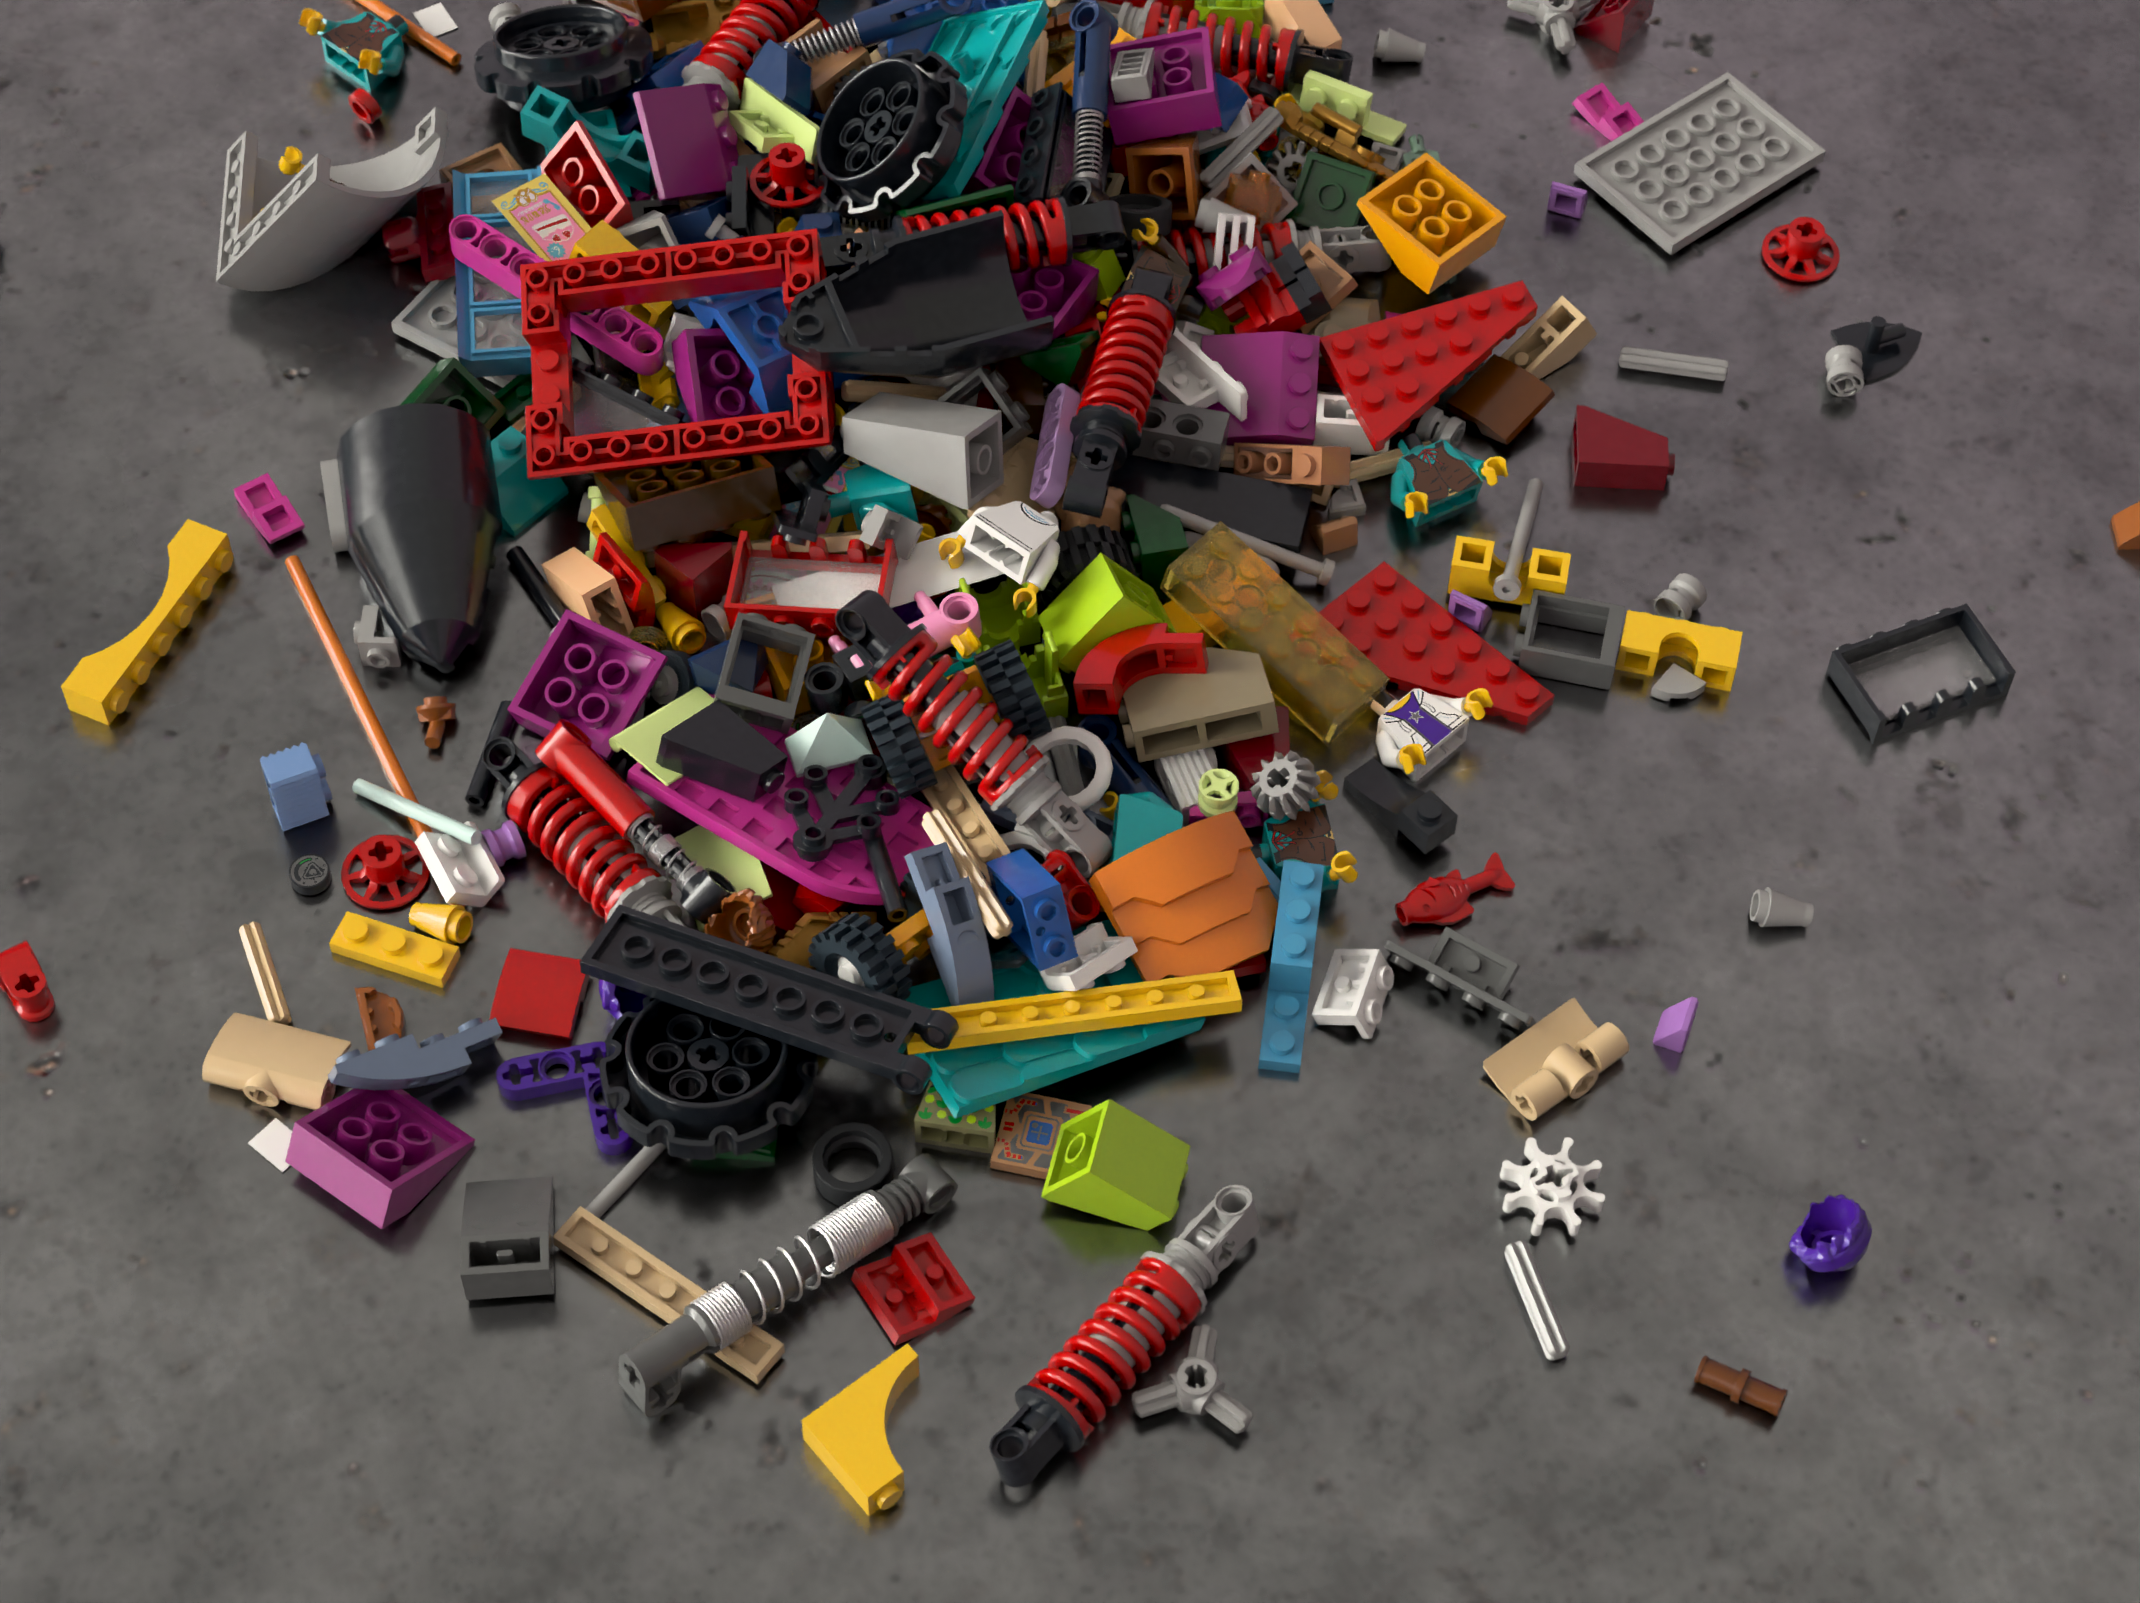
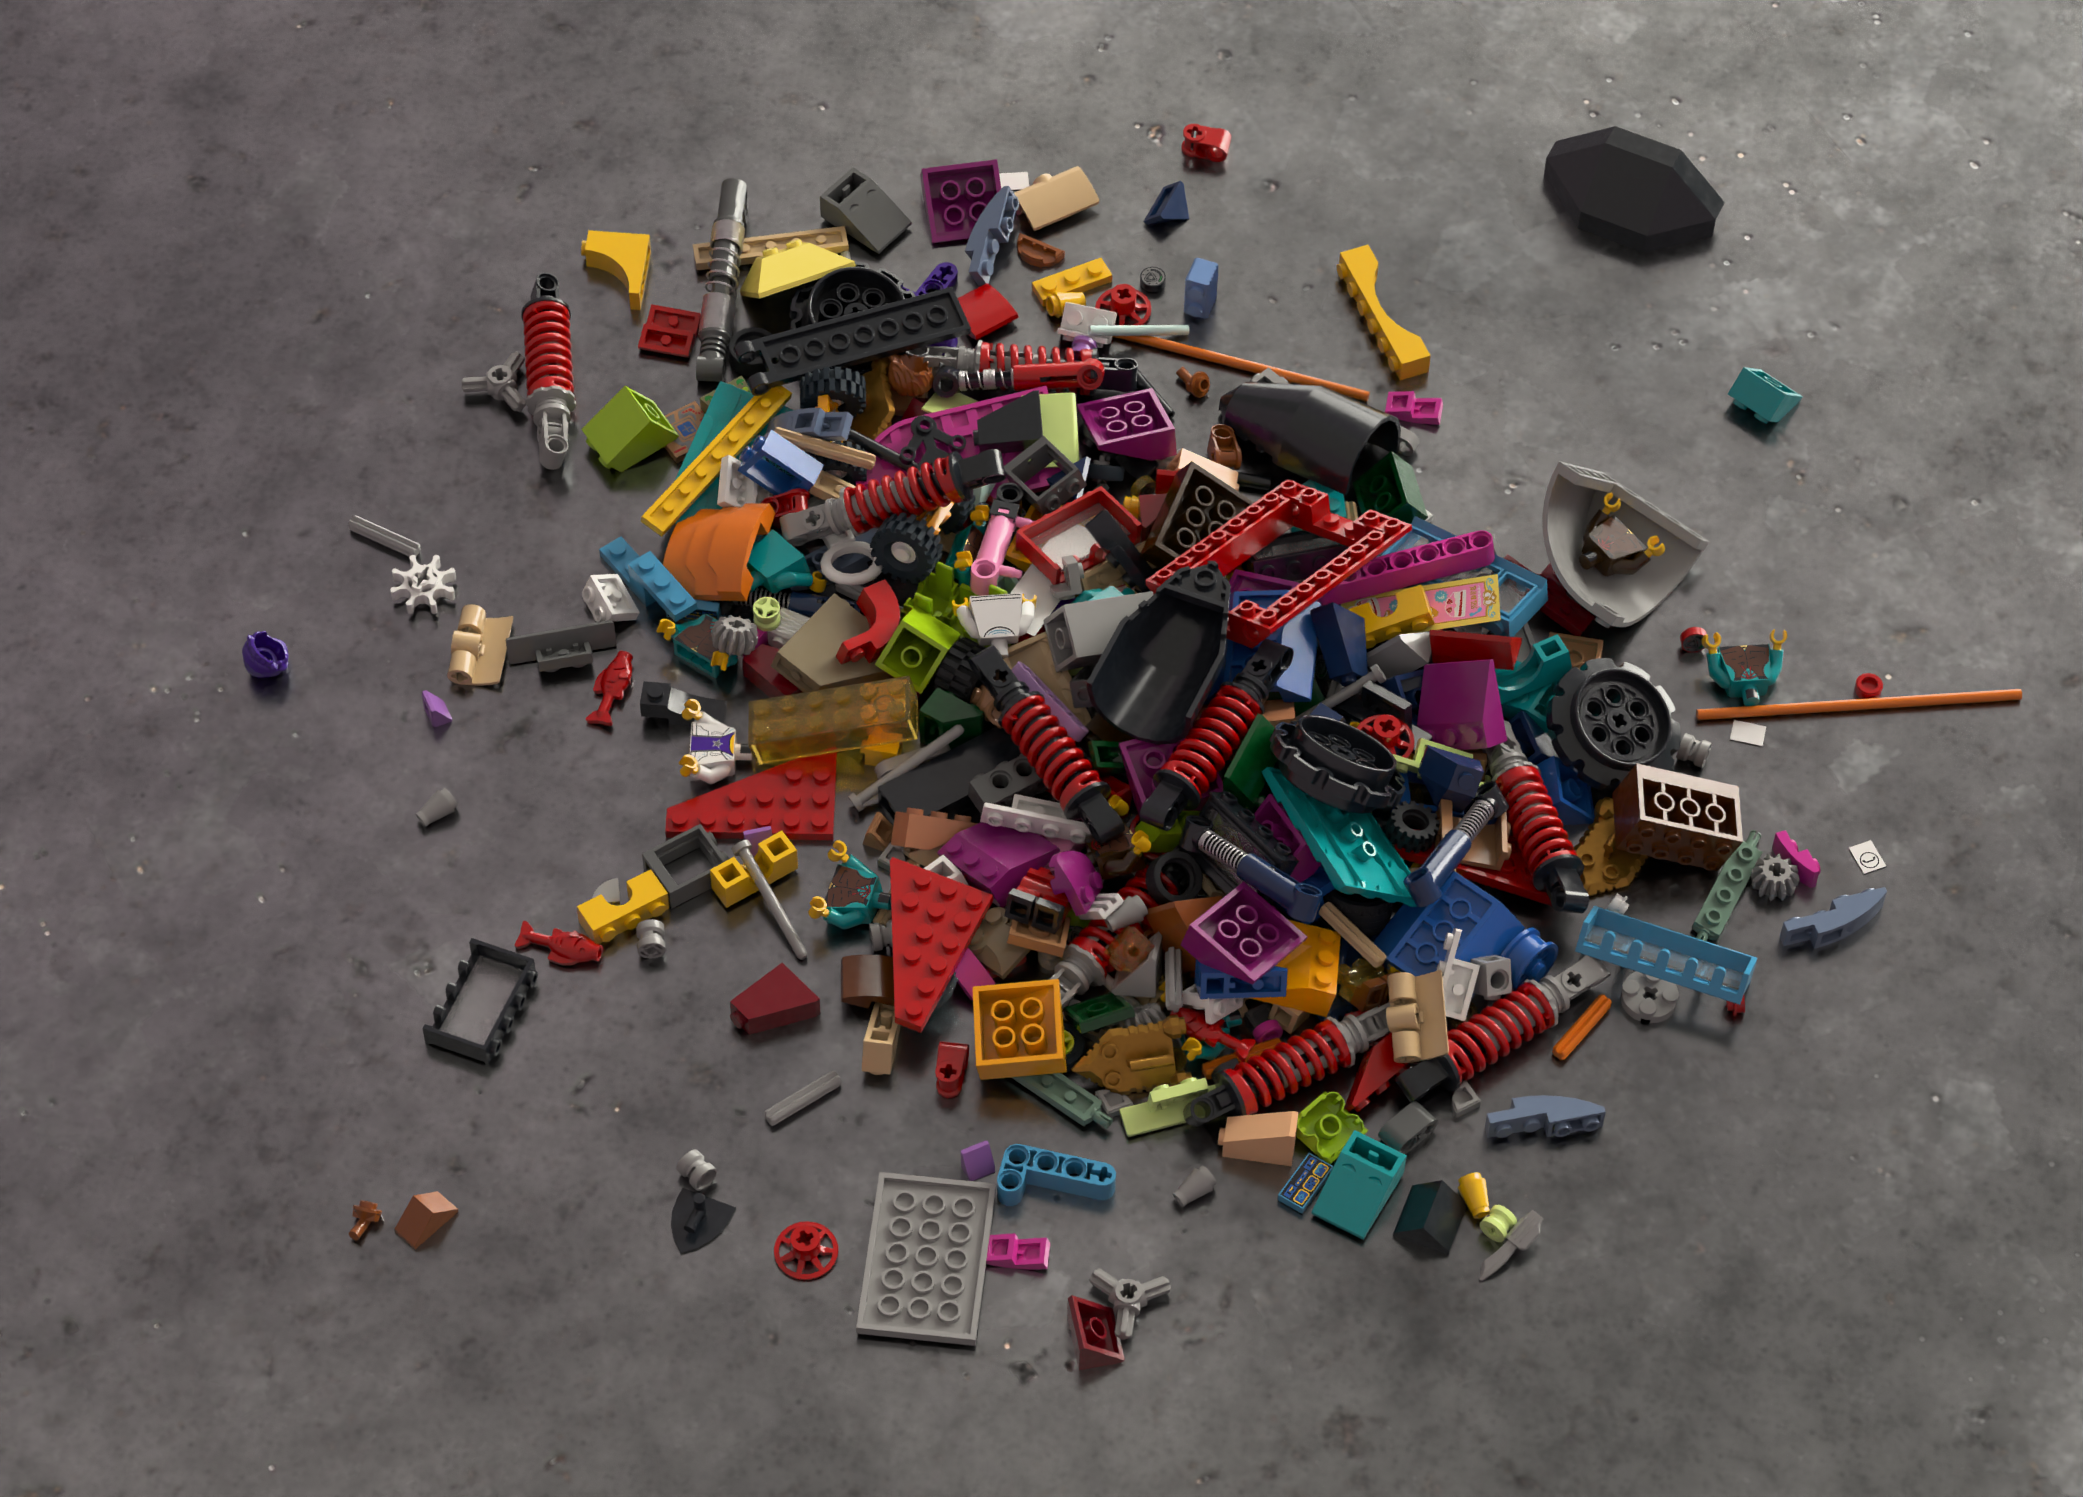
camera: 135 degrees right, 0 degrees up
tan axle [239,921,292,1025] -> none
light grey slope [1111,47,1155,102] -> none
reddish brown pin [1694,1355,1788,1417] -> none
none -> red animal [515,921,603,966]
none -> light yellow slope [740,239,856,299]
none -> red piece [935,1041,969,1098]
none -> dark azure beam [997,1144,1116,1206]
none -> dark blue slope [1143,181,1189,225]
none -> dark orange piece [1207,424,1242,470]

